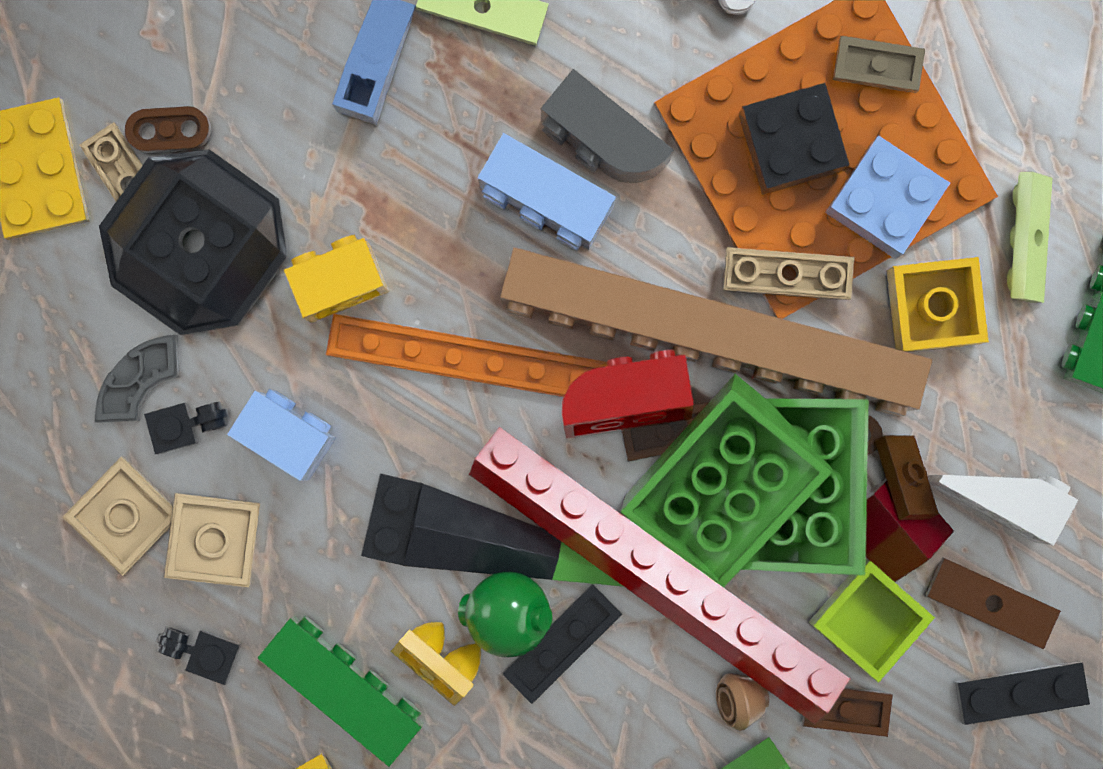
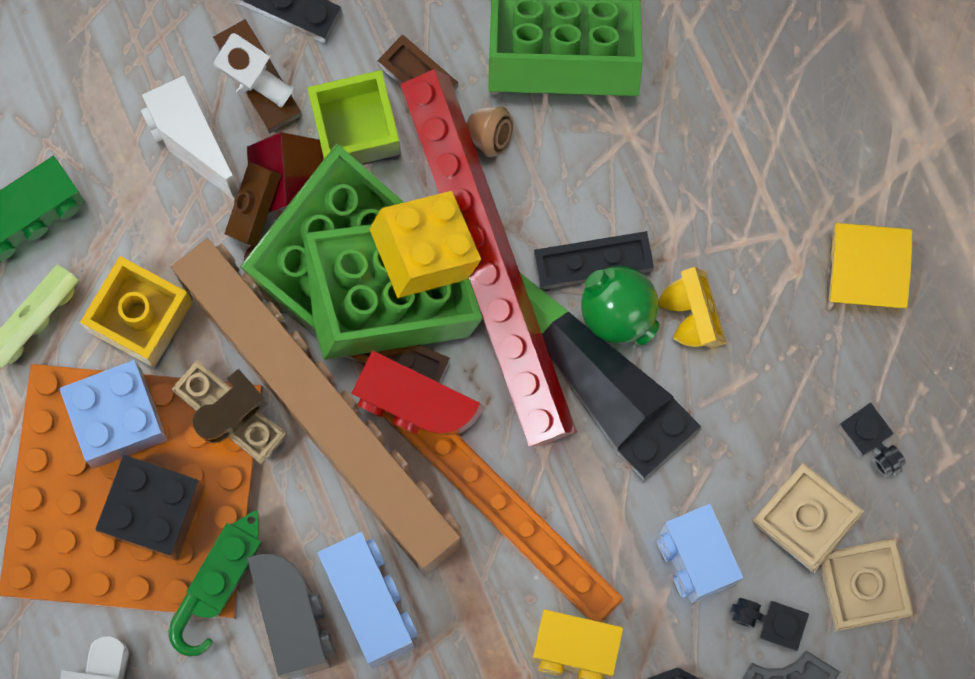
camera: 145 degrees left, 10 degrees down
green brick [258,616,424,767] -> none
dark tan plate [833,36,925,93] -> none
none -> green plate [168,510,263,657]
none -> dark brown leg [193,368,268,444]
none -> white bracket [213,33,294,108]
none -> yellow brick [369,191,481,298]

